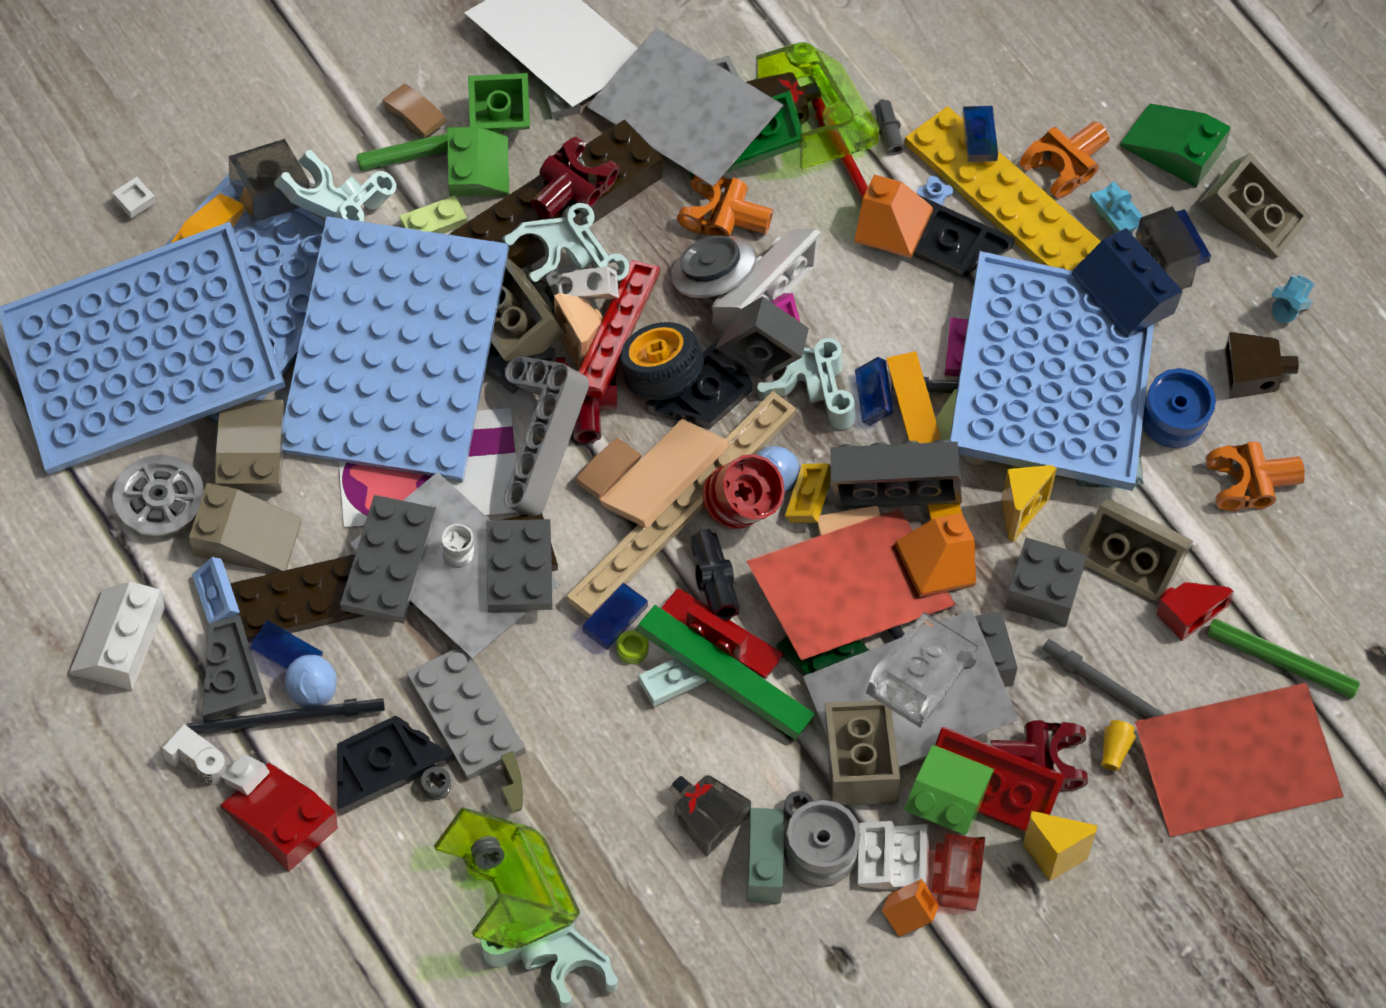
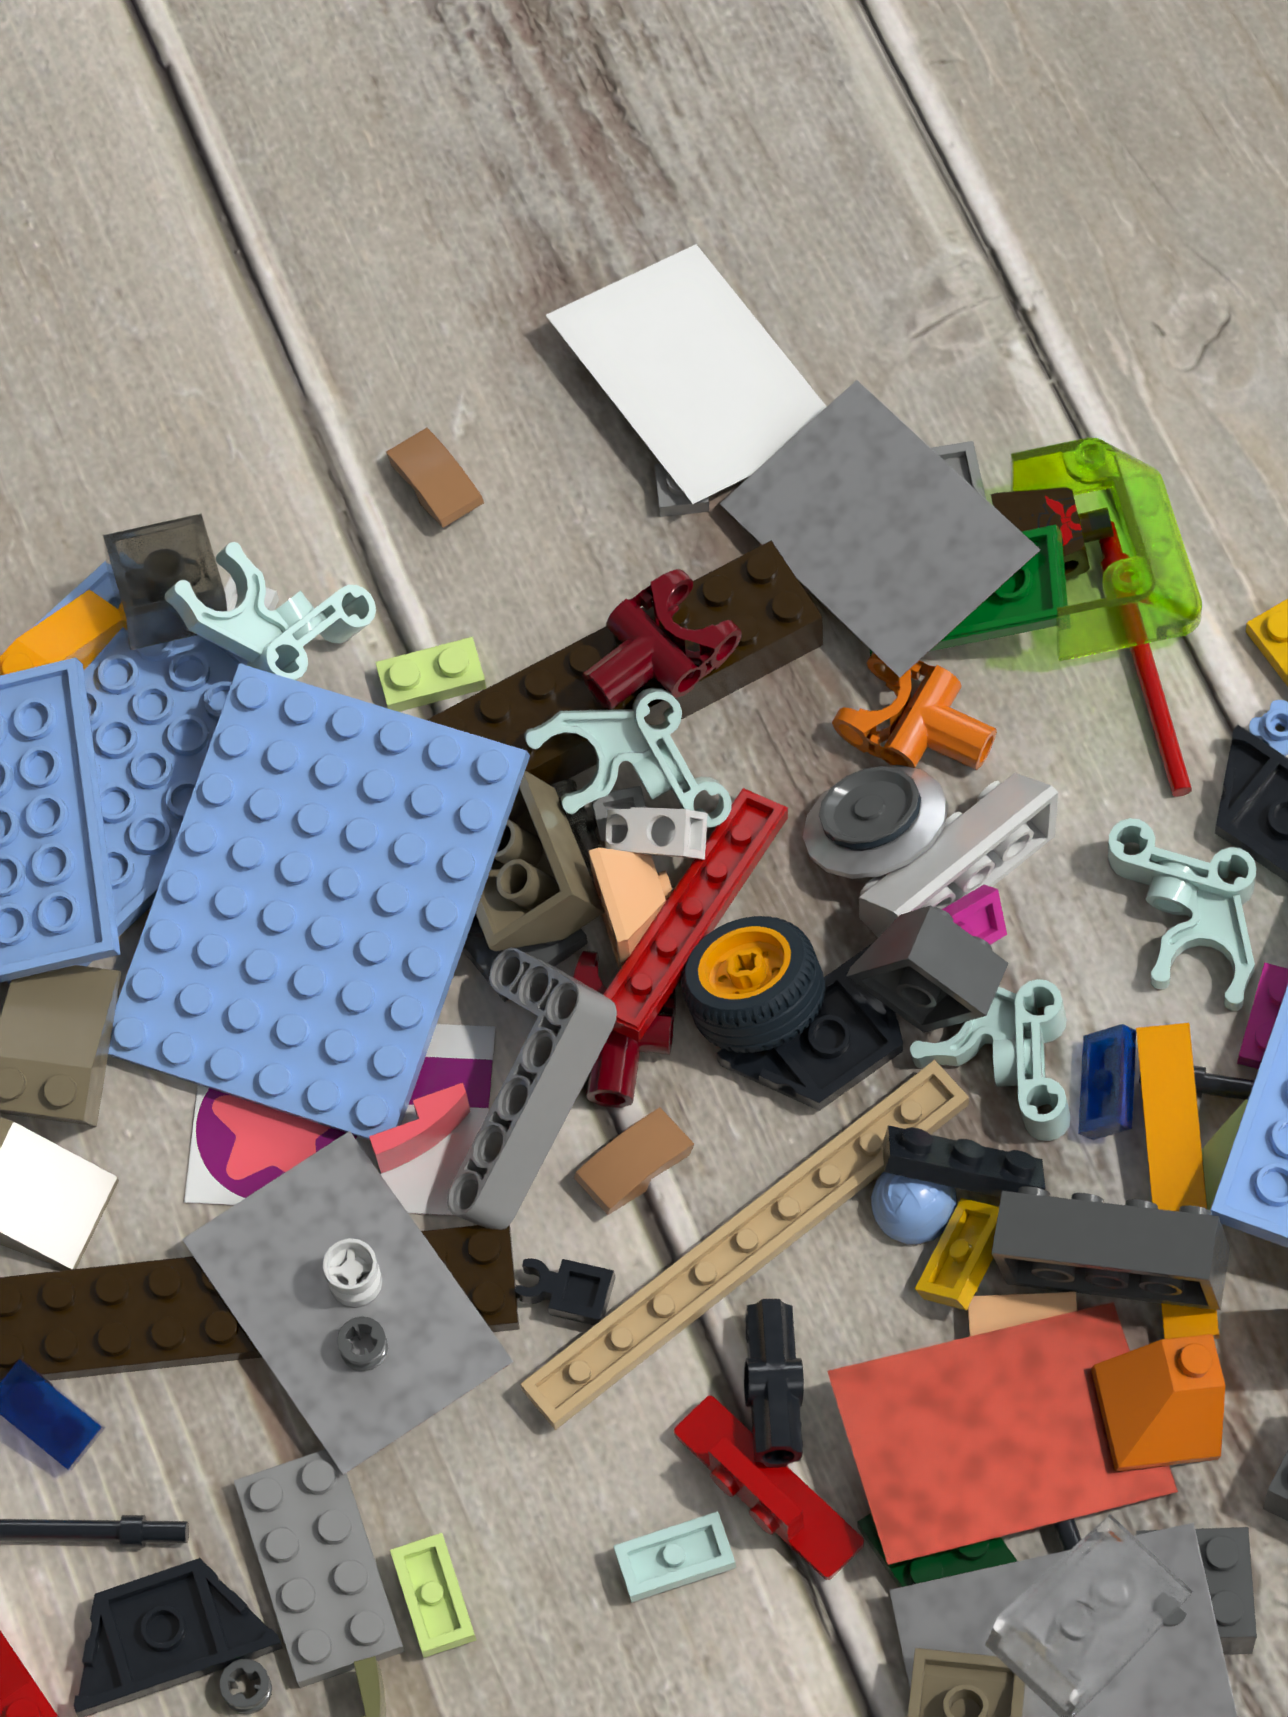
camera: 20 degrees right, 5 degrees up
light blue piece [285,655,337,708] -> none
dark grey plate [340,495,436,624] -> none
bright green axle [356,131,502,171] -> none
bright green slope [447,127,509,196] -> none
bright green slope [468,73,530,131] -> none
dark grey plate [486,519,553,611] -> none
clear blue plate [582,582,648,650] -> none
light nougat tile [599,419,729,528] -> none
lime tile [616,630,649,664] -> none
green tile [635,605,815,740] -> none
red wheel [702,454,785,530] -> none
orange slope [855,174,933,258] -> none
dark grey axle [874,99,905,156] -> none
none -> dark grey bush [337,1316,388,1371]
none -> coral slope [369,1083,470,1174]
none -> yellowish green plate [390,1533,476,1658]
none -> black plate [514,1258,616,1326]
none -> black plate [883,1125,1046,1198]
none -> light aqua piece [1108,818,1256,1011]

